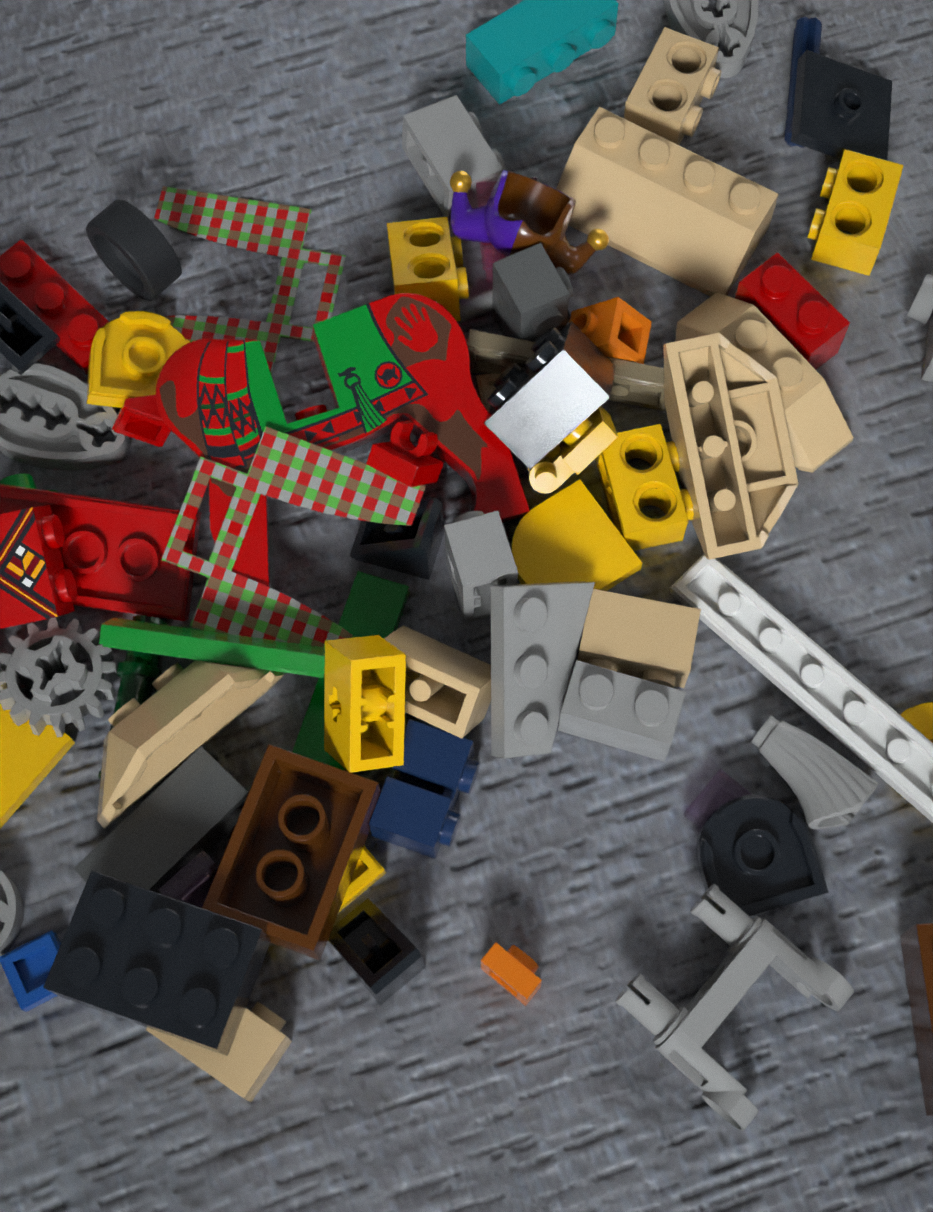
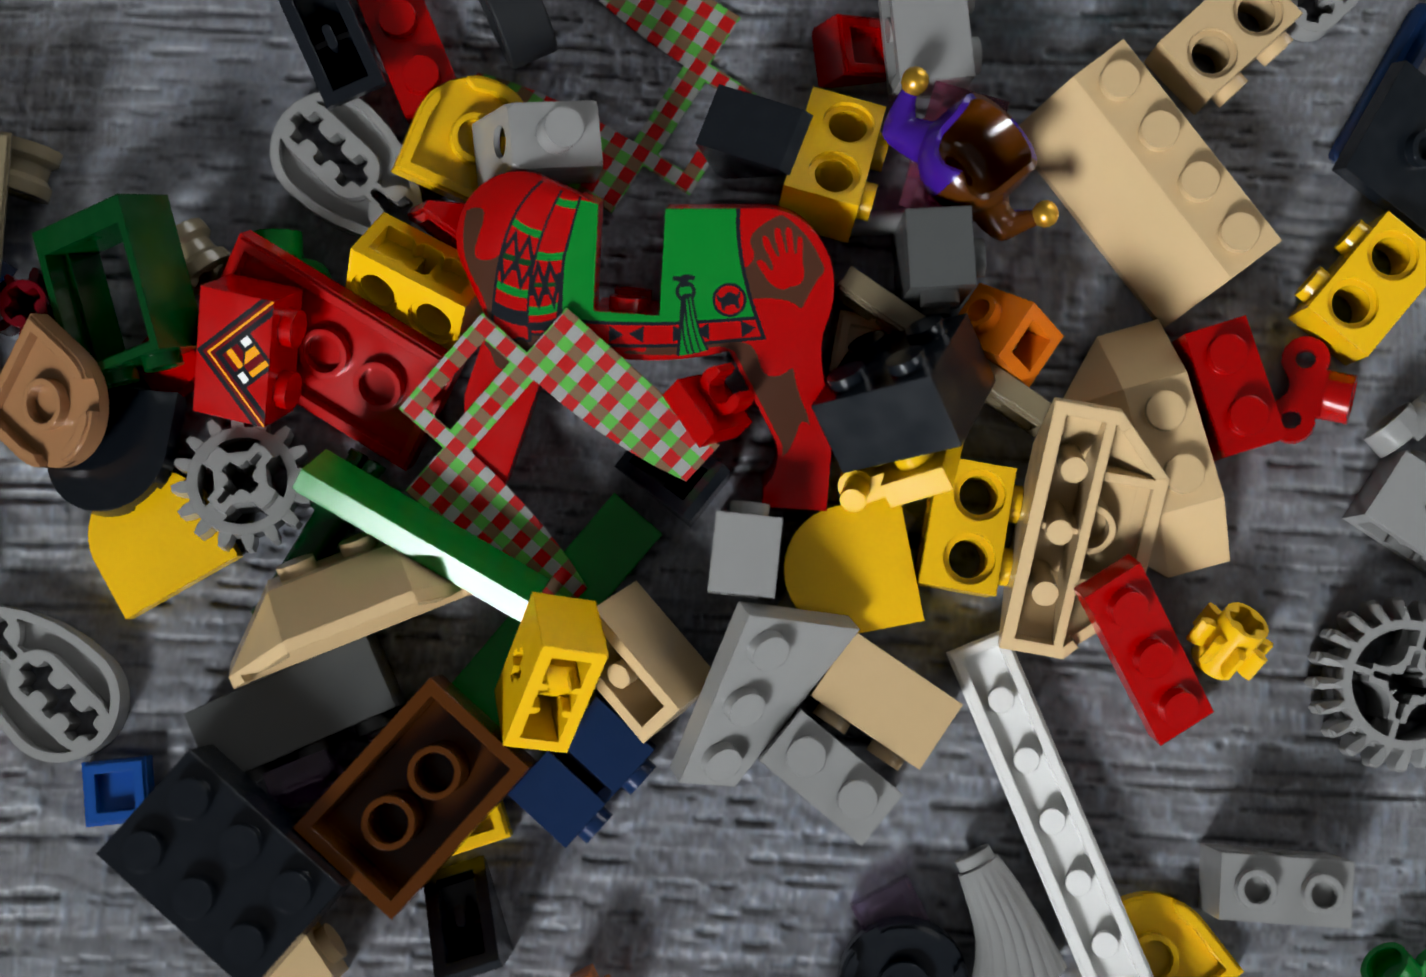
camera: 20 degrees right, 15 degrees up
none -> yellow brick [345,212,484,350]
none -> light grey torso [472,100,603,187]
none -> black slope [696,84,813,180]
none -> red slope [812,14,886,88]
none -> red plate [1073,554,1214,746]
none -> yellow gear [1186,602,1273,681]
none -> red piece [1276,336,1358,444]

